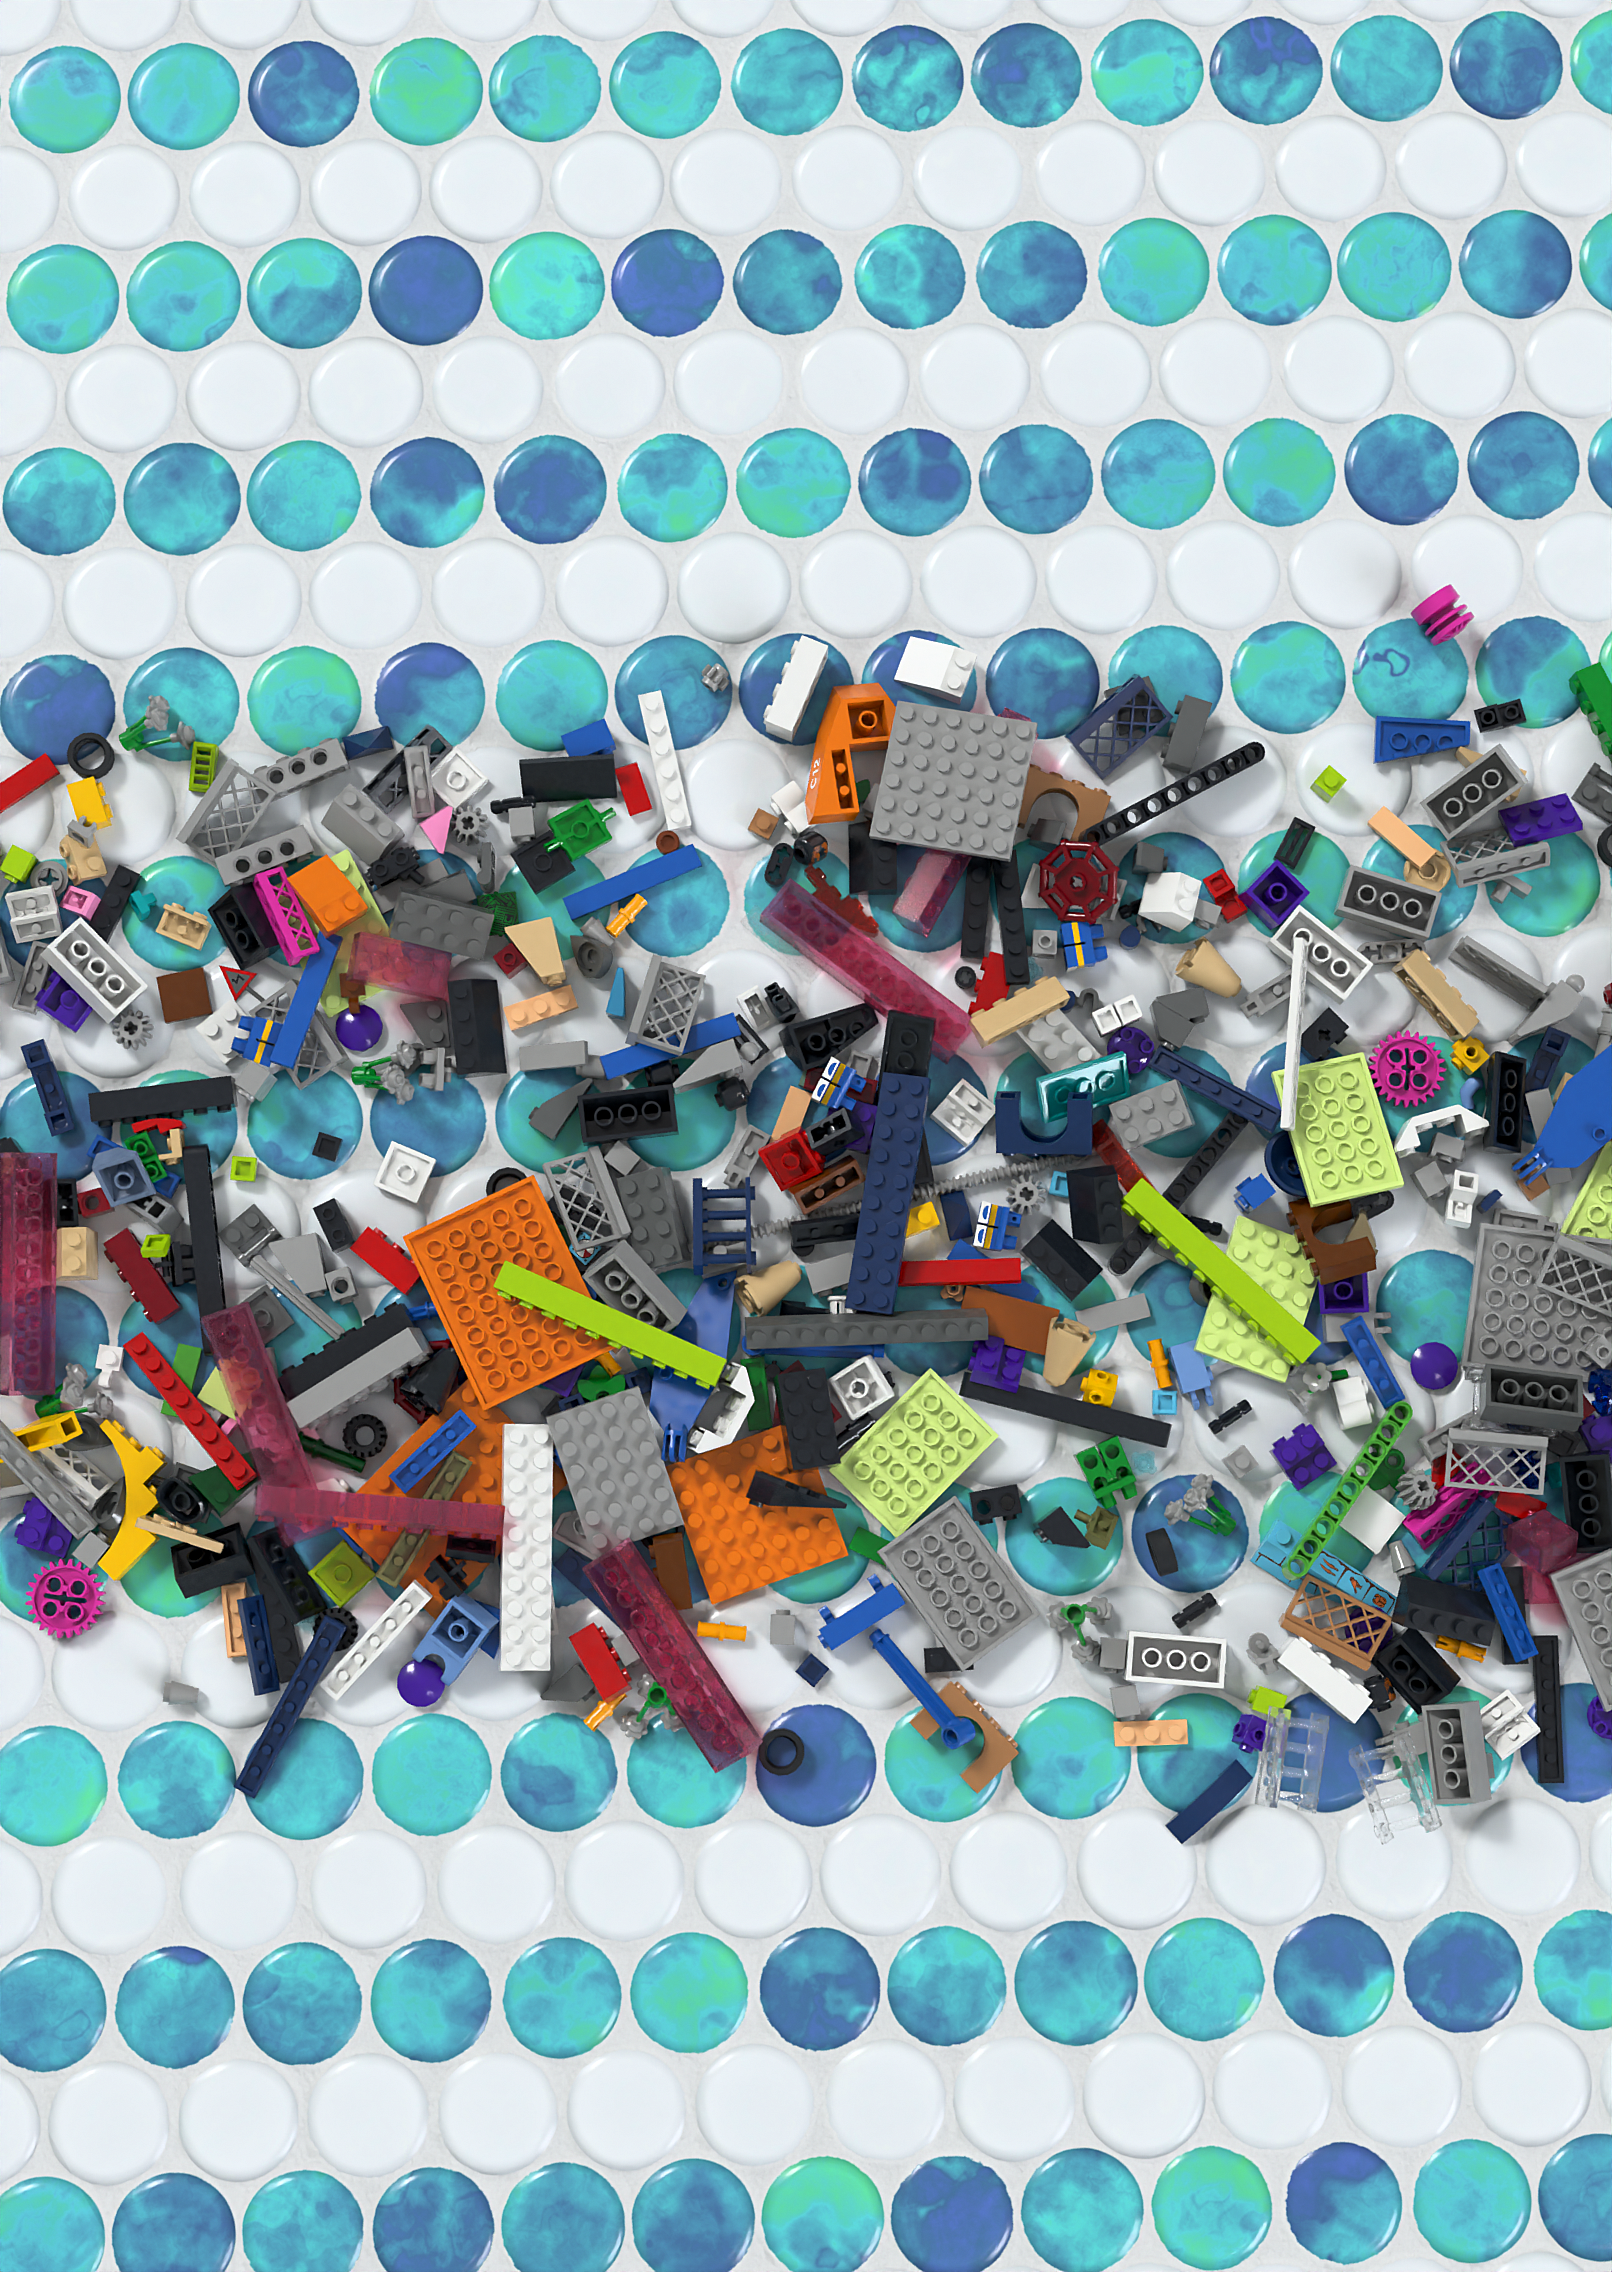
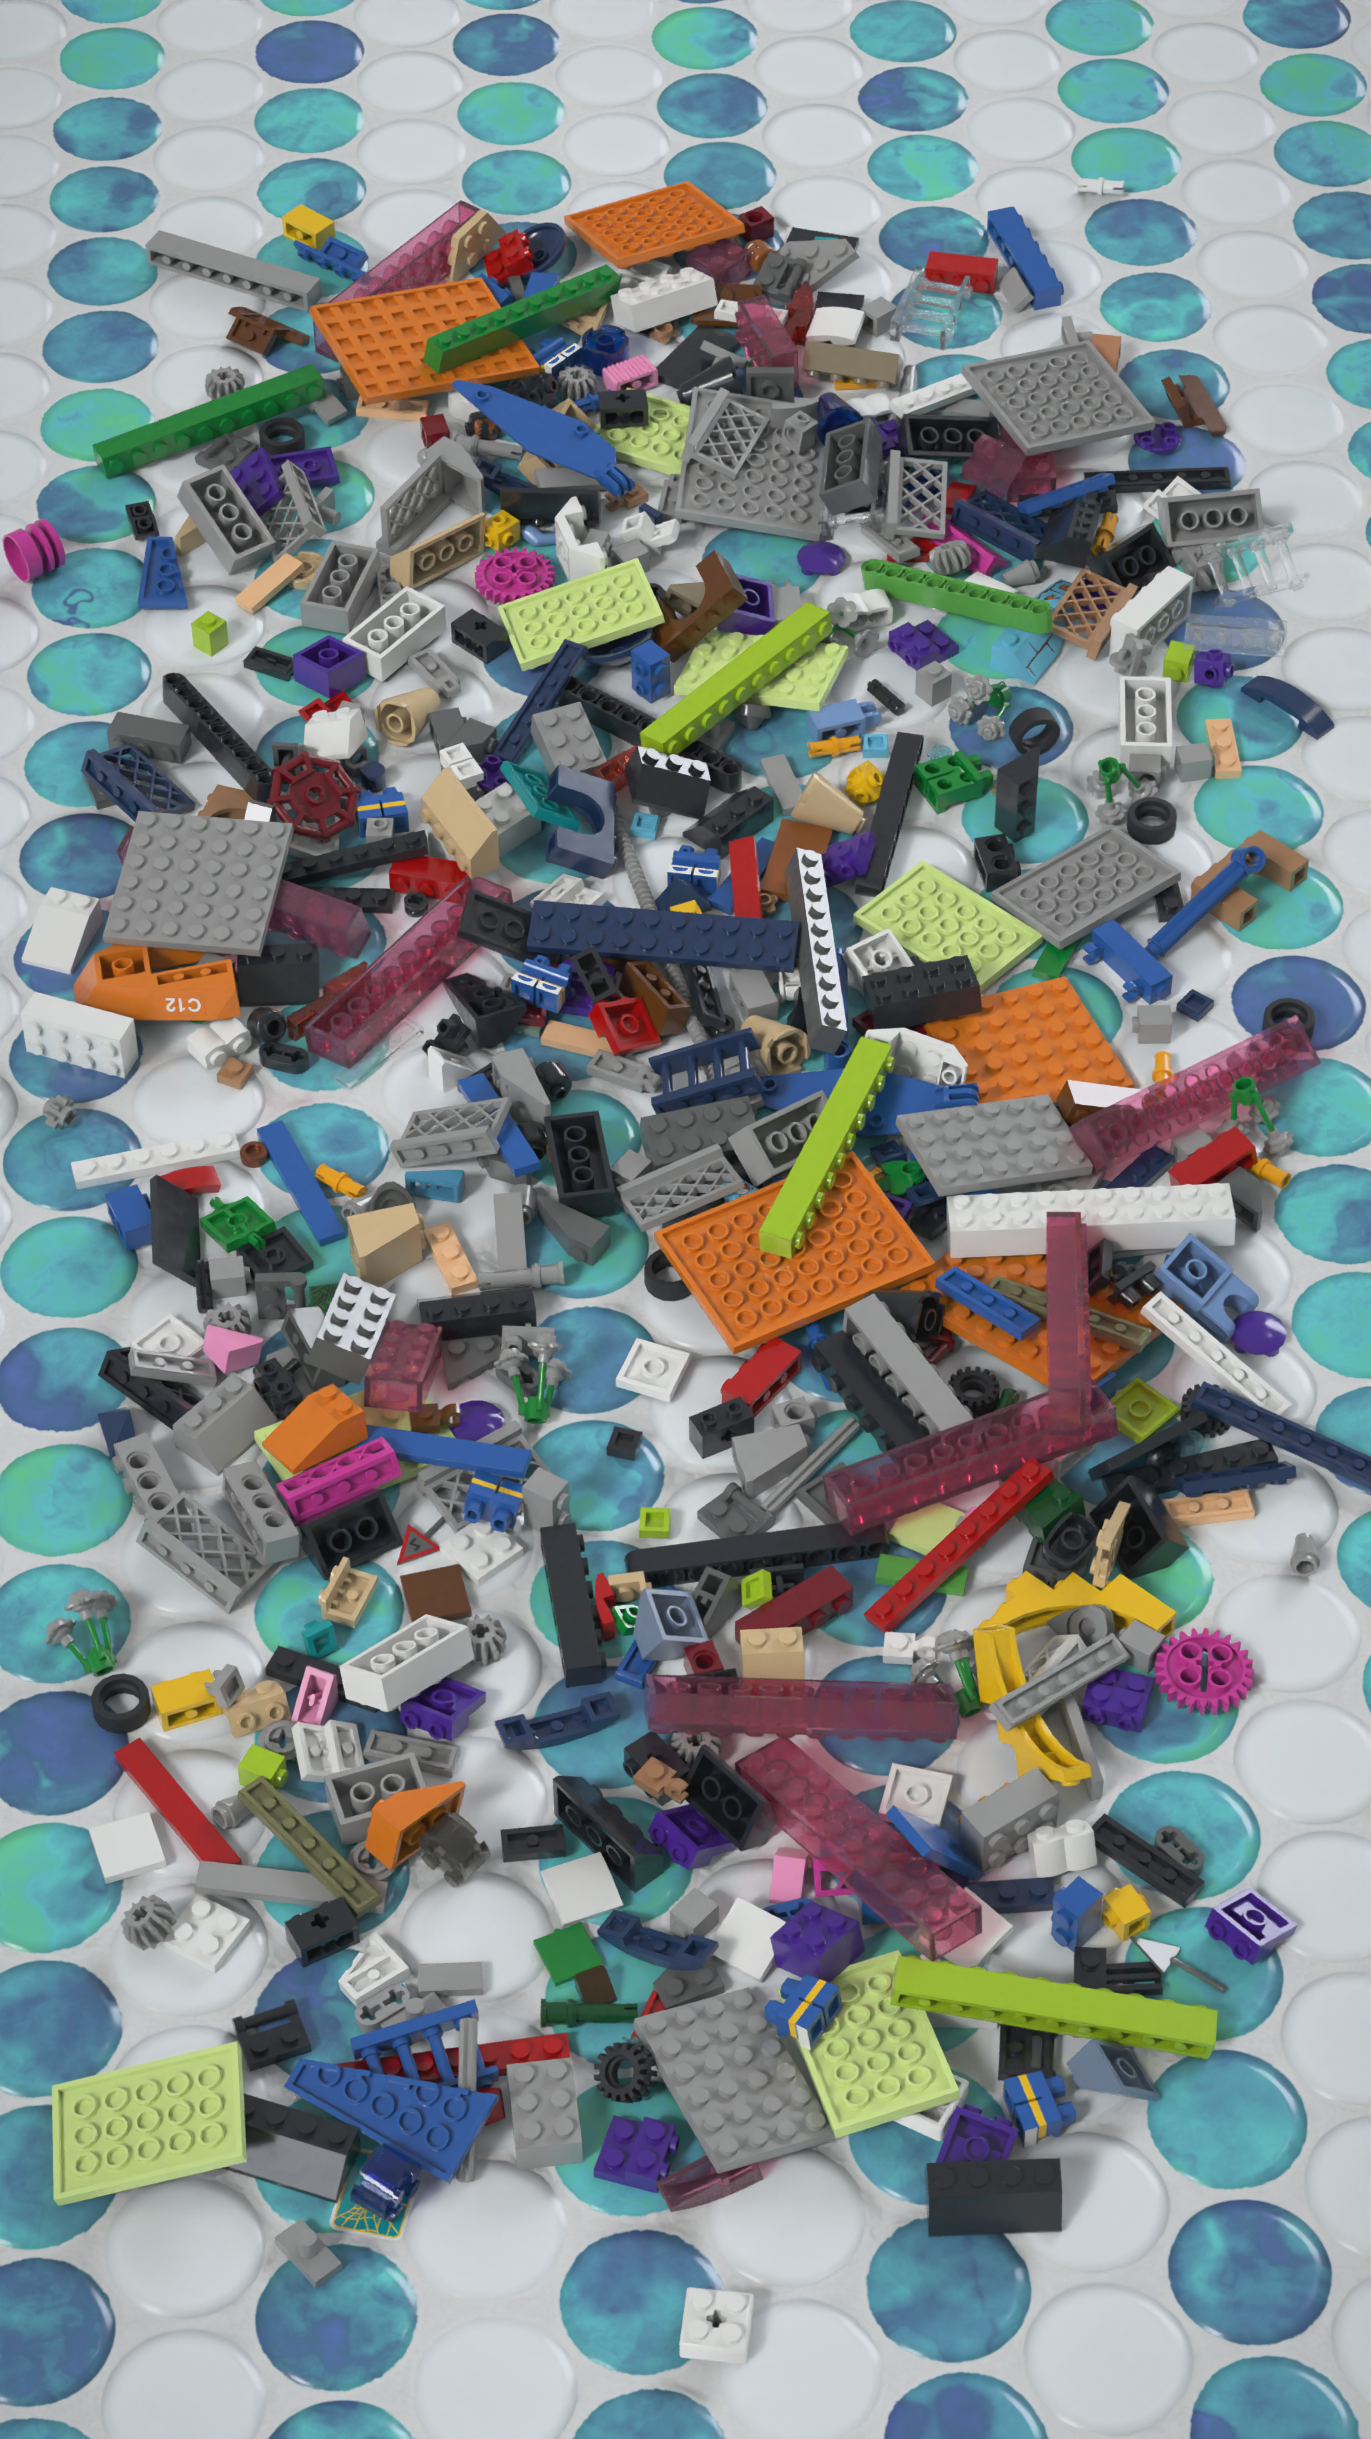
camera: 90 degrees left, 35 degrees down
lime slope [188,742,219,793] -> none
dark red brick [493,942,528,980] -> none
black wedge [746,1469,847,1509] -> none
light grey gear [1006,1175,1046,1215] -> none
black axle [1172,1593,1217,1629] -> none
white tile [1280,937,1308,1131] -> none
blue tile [1340,1315,1405,1409] -> none
none -> dark purple plate [270,446,340,491]
none -> light grey pin [478,1260,565,1291]
none -> black tyre [1126,797,1177,845]

